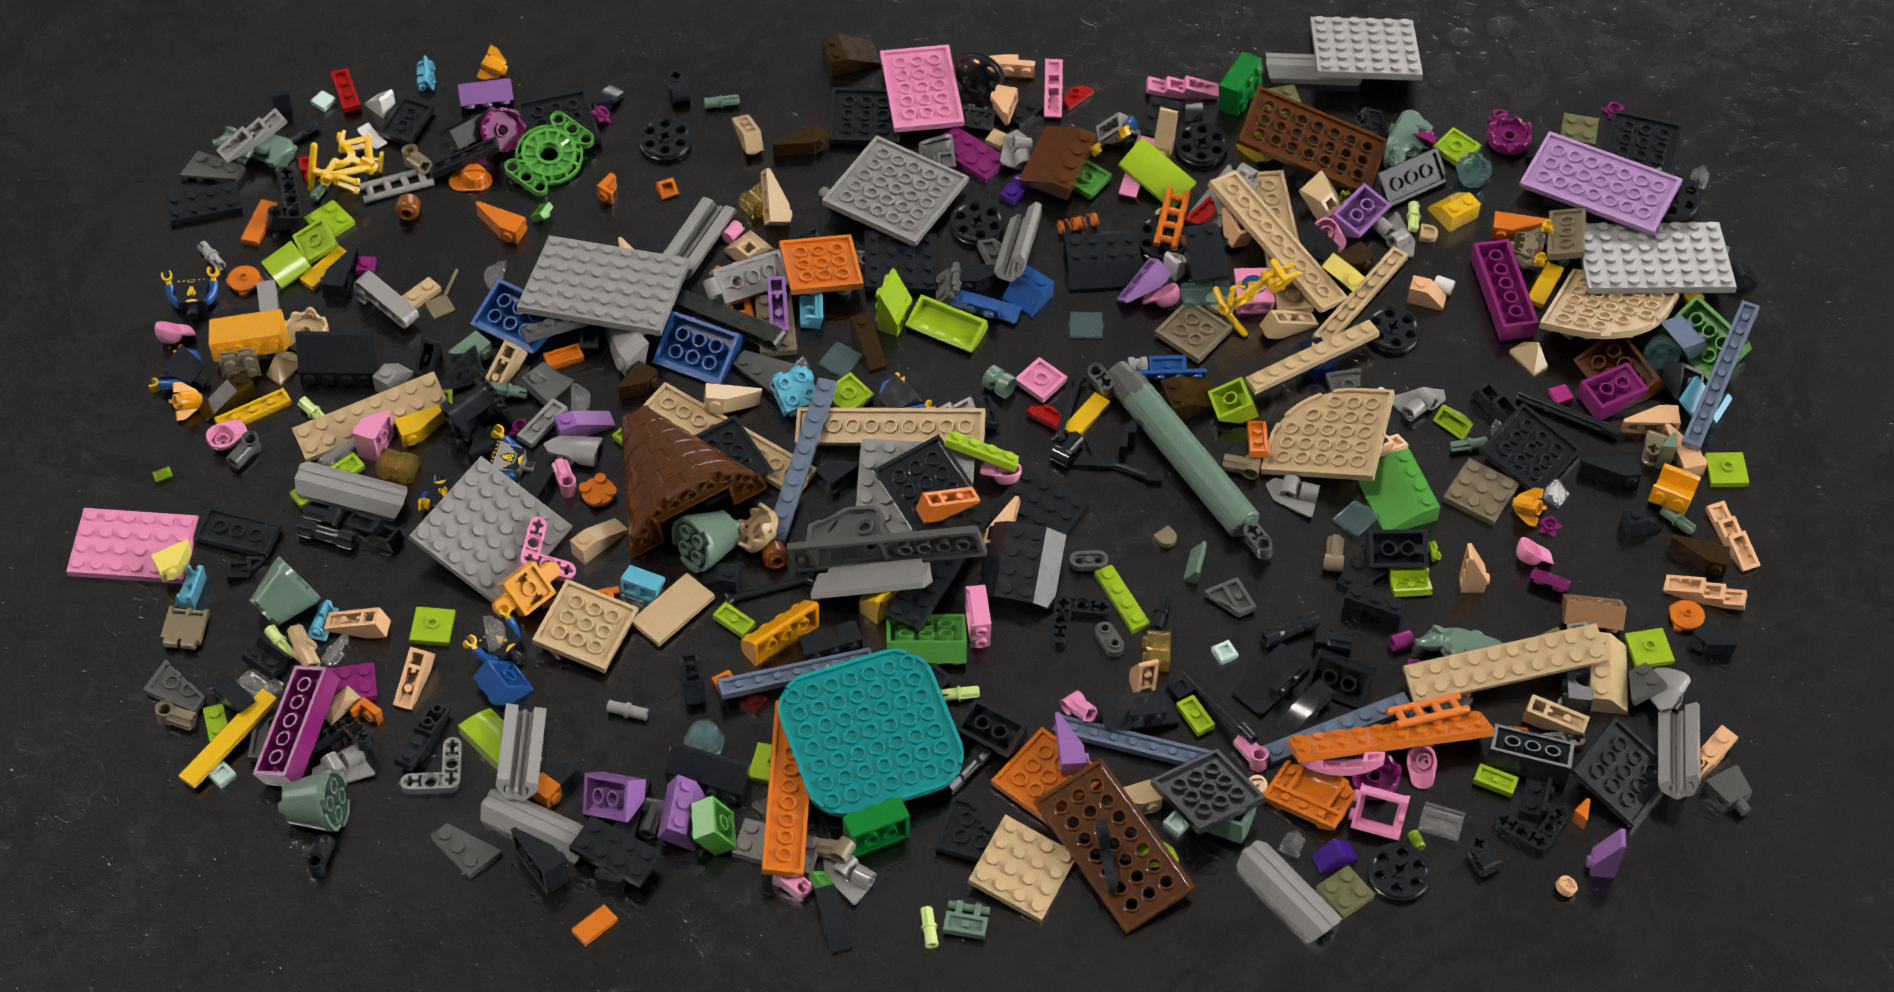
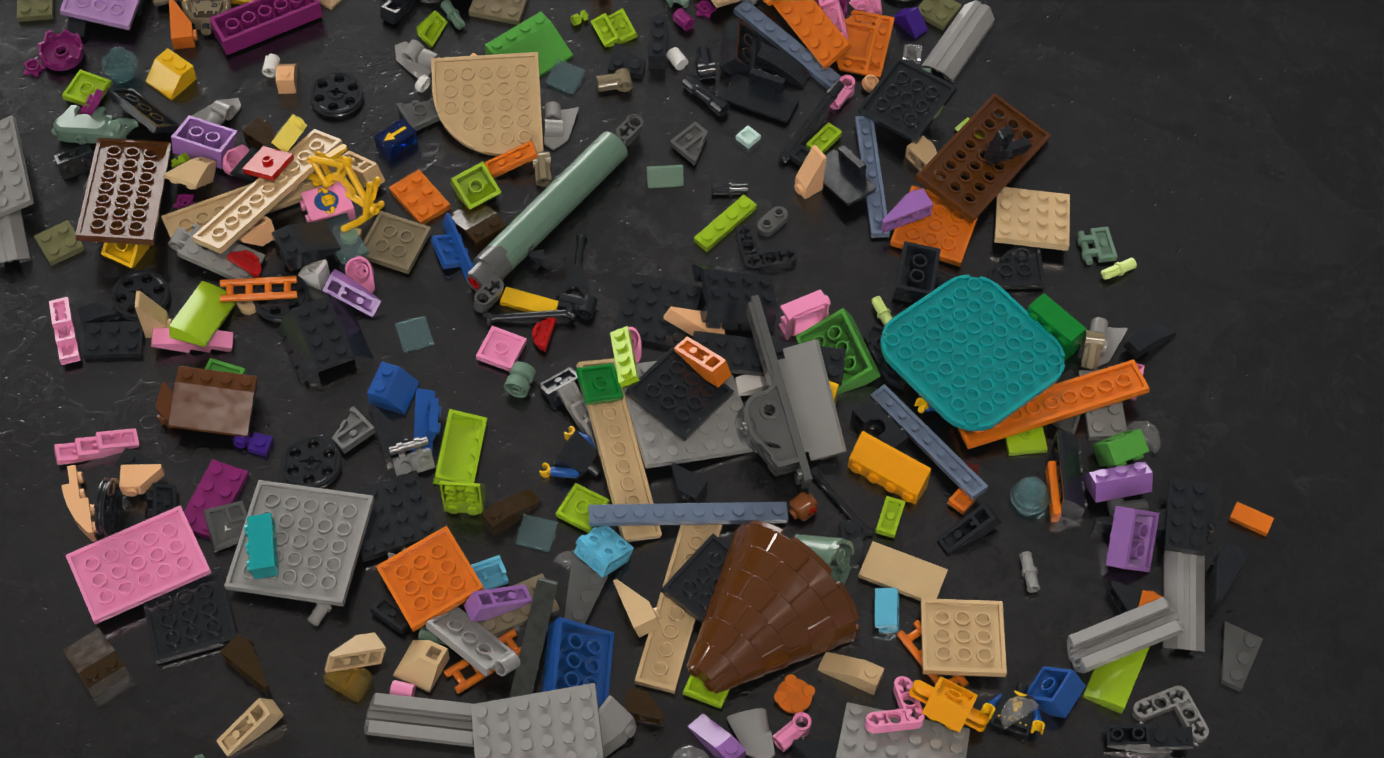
camera: 110 degrees left, 5 degrees up
tan plate [737,503,778,553] -> none
bright green plate [808,871,836,889] -> none
tan tile [985,129,1007,150] -> none
light grey piece [994,202,1042,282] -> none
light grey panel [1000,130,1033,170] -> none
orange piece [1057,212,1099,235] -> none
bright pink piece [1060,690,1098,723] -> none
red plate [1064,86,1094,111] -> none
dark grey plate [1069,550,1108,571] -> none
torso [1091,112,1141,157] -> none
light grey wheel [1127,356,1148,371] -> none
clear yellow brick [1142,630,1171,672] -> none
dark tan tile [1153,525,1177,548] -> none
light aqua tile [1163,810,1190,837] -> none
green brick [1219,52,1263,117] -> none
tan plate [1245,320,1380,395] -> none
tan plate [1312,246,1409,343] -> none
black slope [1365,529,1429,568] -> none
yellowish green axle [1406,201,1421,233] -> none
tan tile [1419,224,1438,243] -> none
none -> magenta plate [173,194,196,209]
none -> plate [242,146,294,181]
none -> teal brick [244,513,279,579]
none -> orange plate [389,169,451,225]
none -> green plate [576,363,624,405]
none -> white piece [666,47,688,71]
none -> clear plate [1126,421,1161,453]

